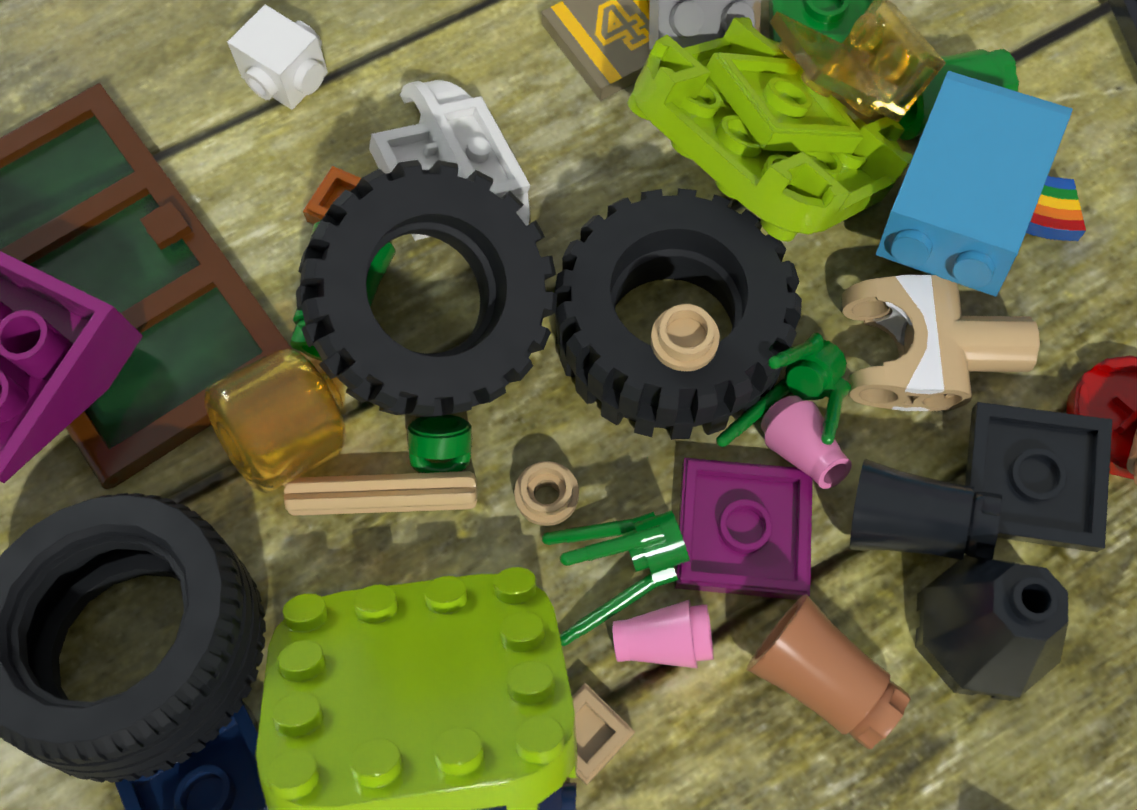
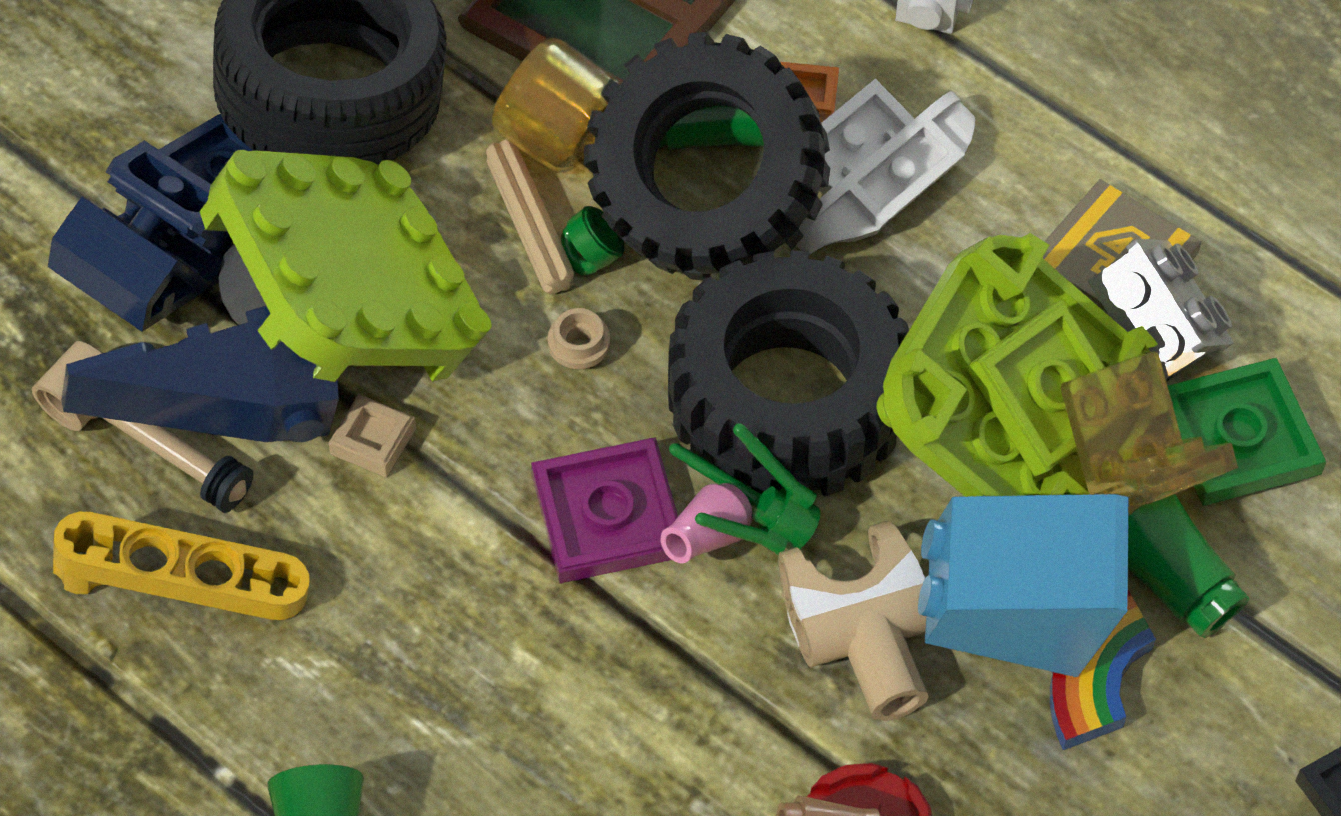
camera: 70 degrees right, 10 degrees down
green plant [542,510,690,646] -> none
bright pink cone [613,599,714,668] -> none
tan plate [651,304,720,371] -> none
nougat plant [747,594,911,749] -> none
black plant [850,459,1002,560] -> none
black cone [915,555,1068,701] -> none
black plate [965,402,1112,552] -> none

